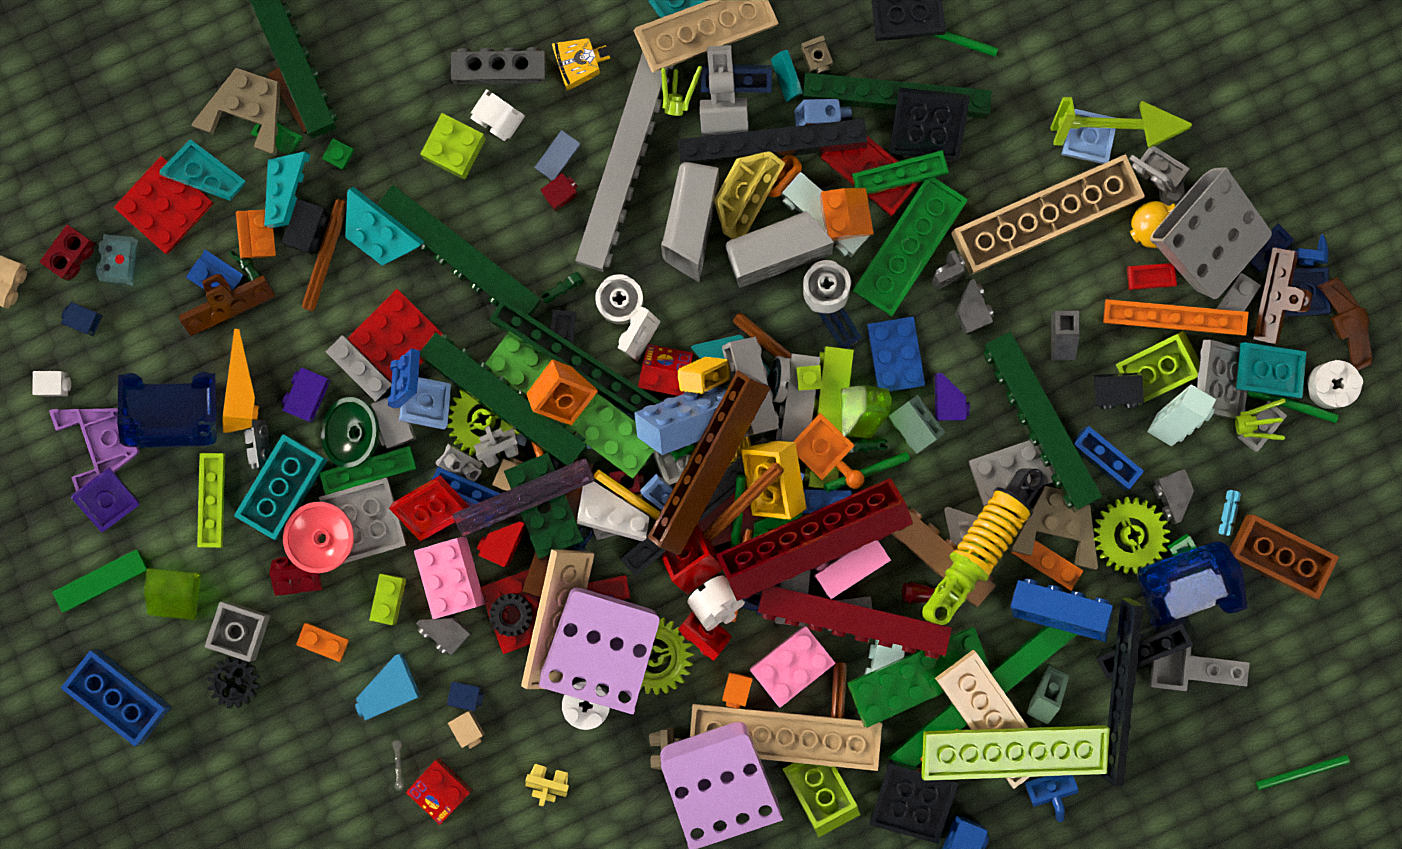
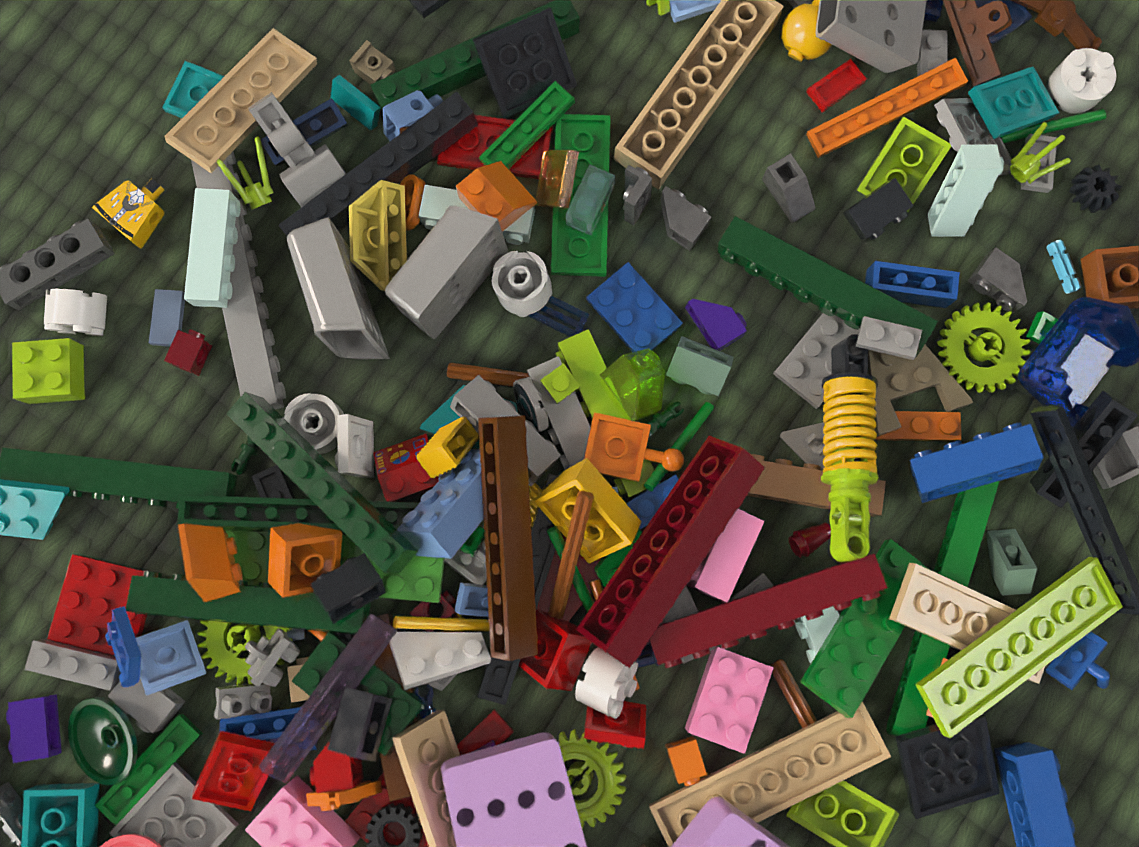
camera: 30 degrees left, 5 degrees down
none -> orange slope [178,523,243,602]
none -> light aqua brick [184,188,240,308]
none -> dark green brick [227,392,418,574]
none -> orange plate [307,780,382,811]
none -> black brick [311,553,386,624]
none -> black brick [327,687,392,761]
none -> clear orange tile [536,150,579,209]
none -> clear light blue brick [566,165,615,235]
none -> light grey plate [856,316,922,360]
none -> black gear [1069,164,1122,213]

